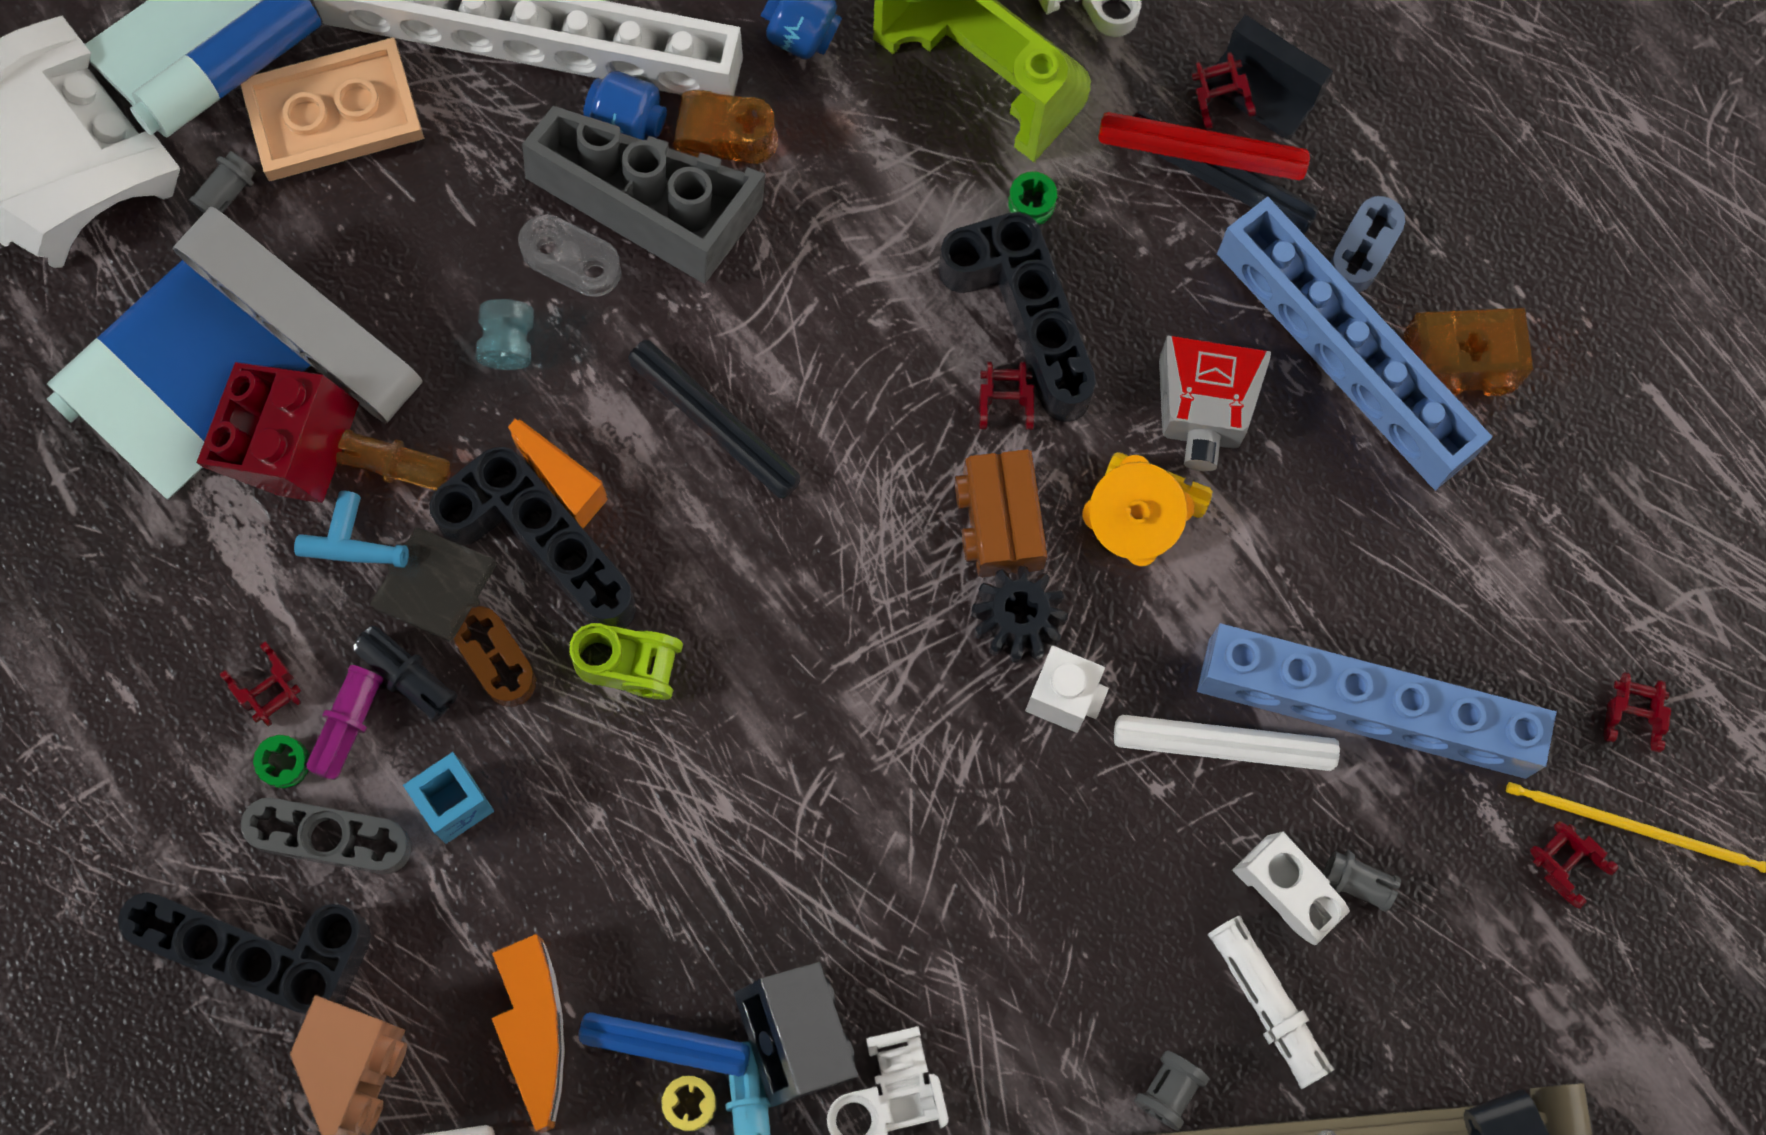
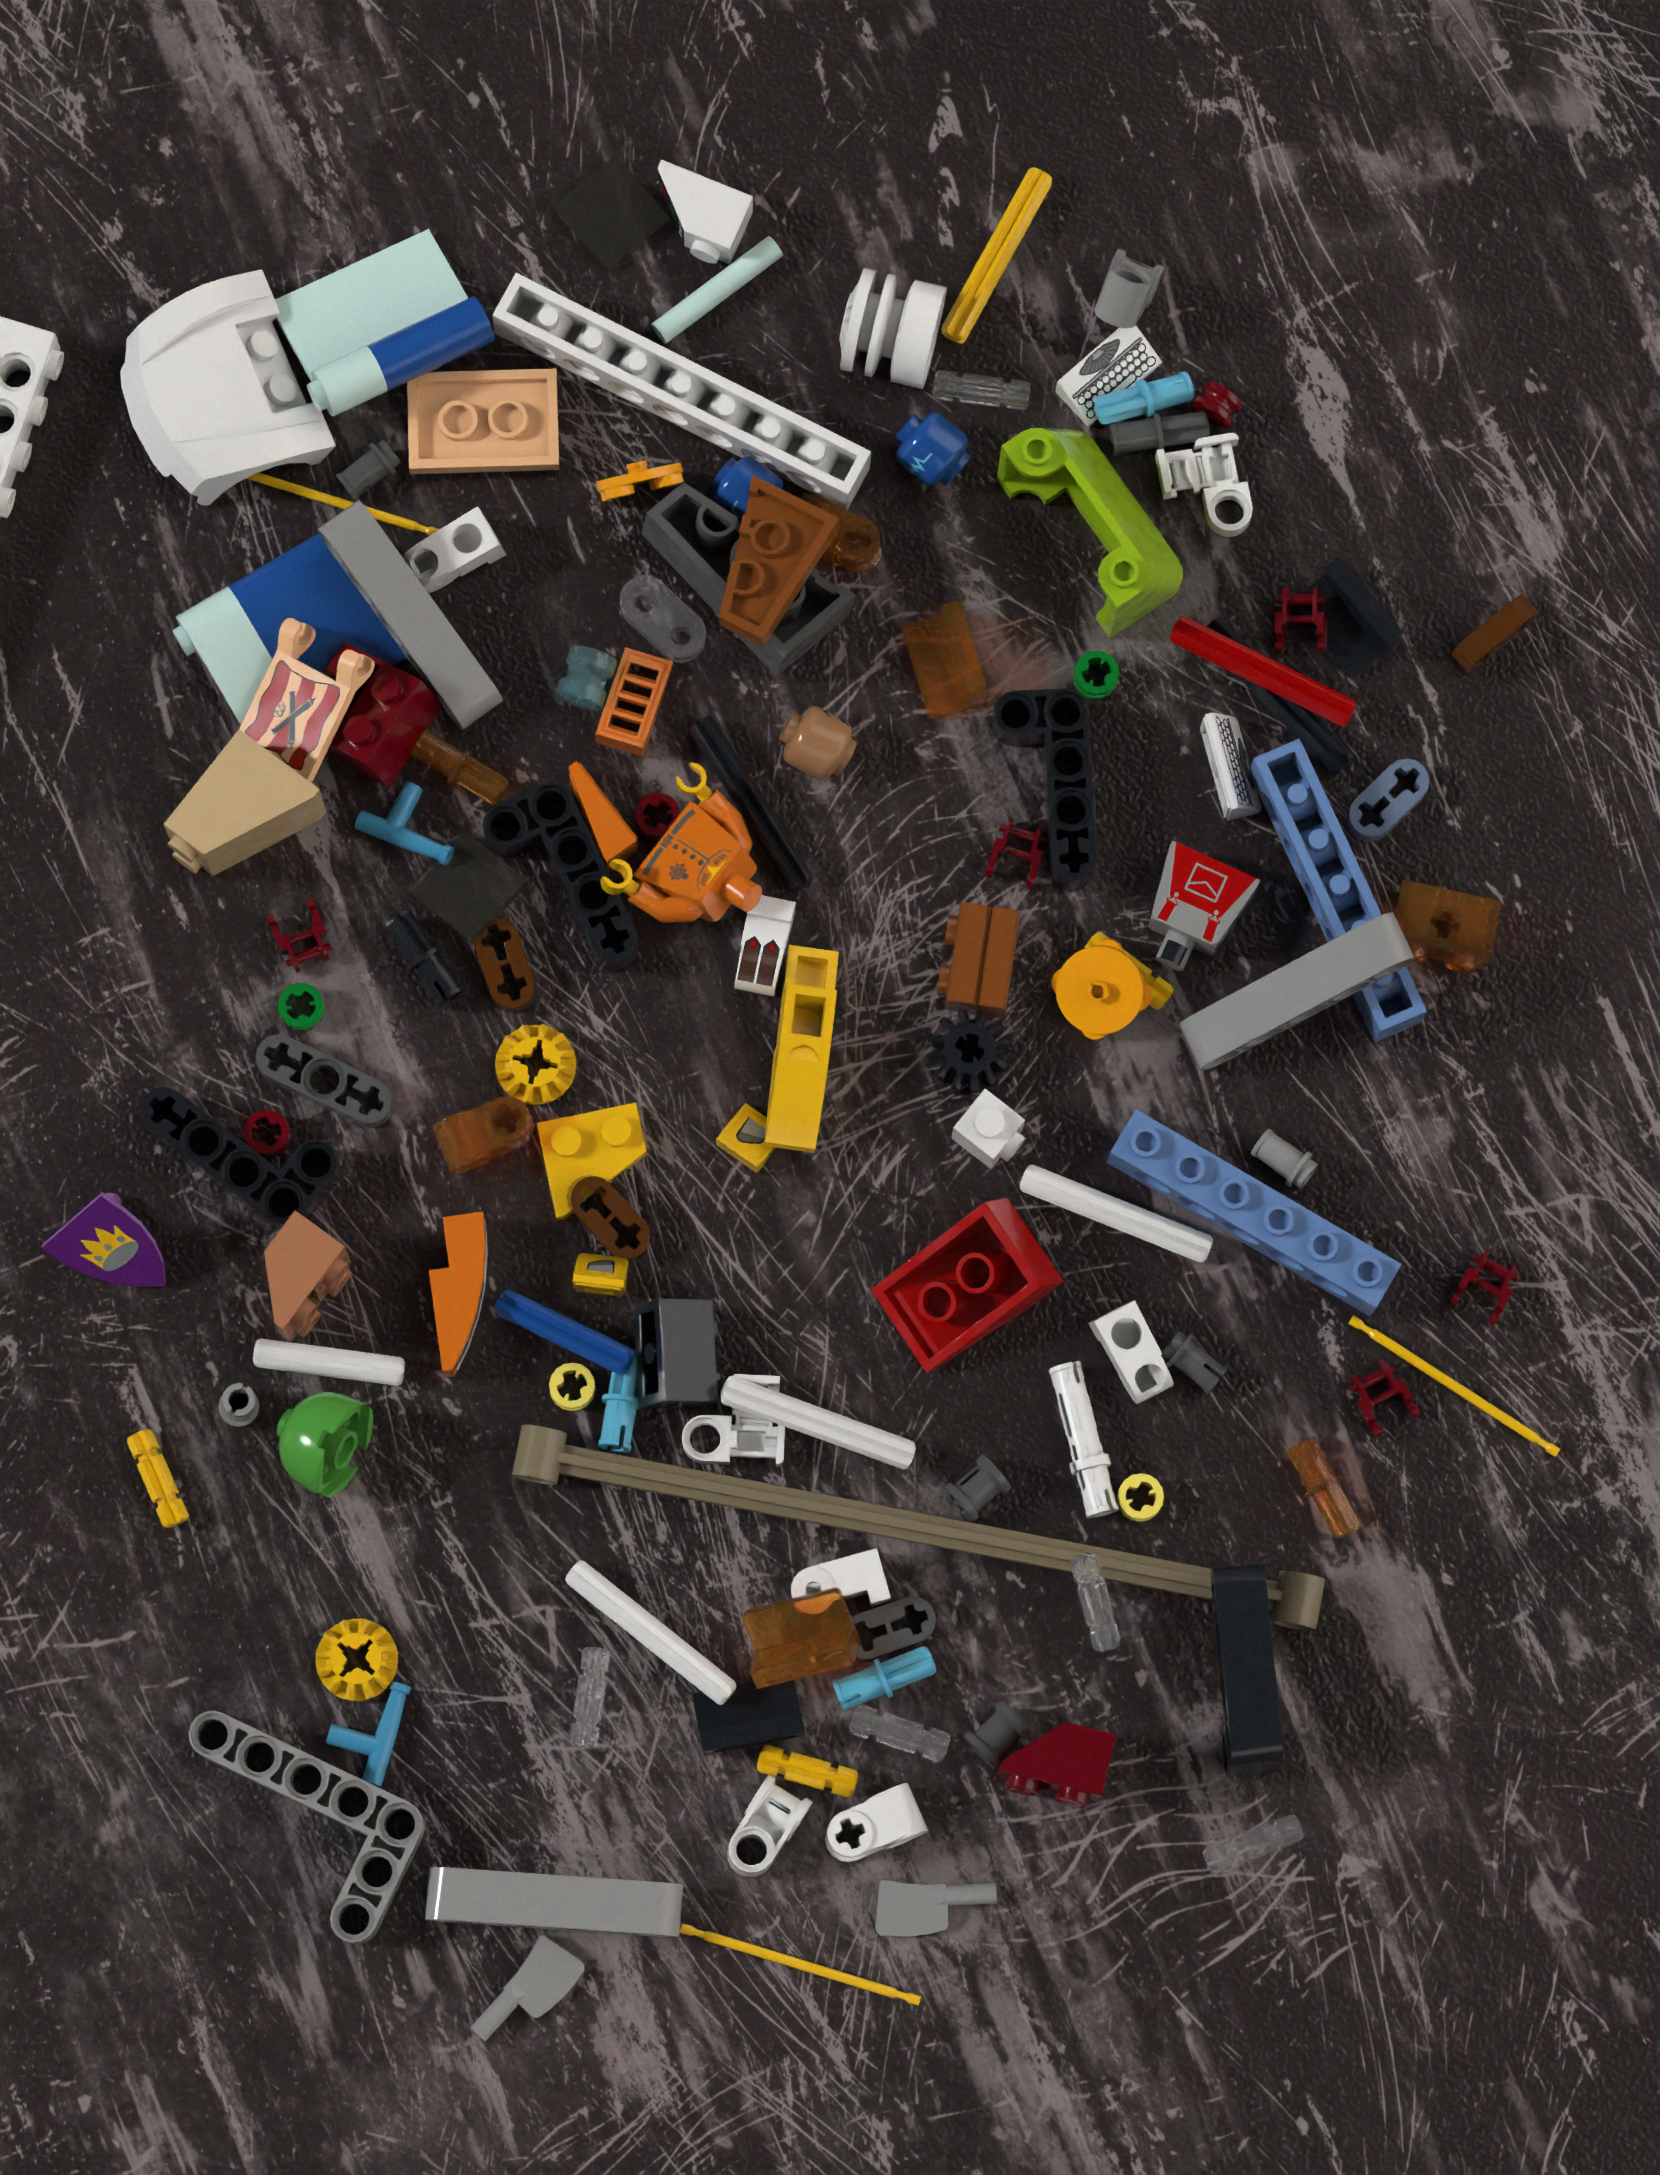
camera: 15 degrees right, 5 degrees up
magenta axle [306,665,383,780] -> none
dark azure brick [403,752,494,844] -> none
lime piece [570,623,683,700] -> none
none -> dark purple shield [41,1192,166,1287]
none -> tan slope [164,729,326,877]
none -> light nougat flag [239,618,375,782]
none -> dark red bush [243,1109,291,1159]
none -> yellow piece [246,473,440,536]
none -> white leg [403,506,507,593]
none -> clear orange piece [432,1096,534,1175]
none -> yellow gear [495,1024,576,1105]
none -> yellow wing [537,1102,647,1221]
none -> reddish brown beam [567,1175,650,1259]
none -> yellow slope [573,1253,629,1297]
none -> orange slope [595,647,673,757]
none -> light orange piece [596,460,684,502]
none -> orange torso [600,763,762,923]
none -> dark red bush [636,793,680,842]
none -> yellow slope [716,1103,776,1173]
none -> dark orange wing [719,475,840,647]
none -> white axle [721,1376,916,1469]
none -> white leg [734,895,796,997]
none -> yellow slope [764,945,839,1153]
none -> medium nougat head [779,706,857,780]
none -> red slope [871,1198,1064,1373]
none -> clear orange panel [903,599,989,720]
none -> light yellow bush [1116,1473,1164,1522]
none -> light grey beam [1179,912,1415,1070]
none -> white slope [1200,712,1262,821]
none -> light grey pin [1250,1128,1318,1189]
none -> clear orange axle [1286,1437,1360,1538]
none -> reddish brown beam [1451,594,1539,673]

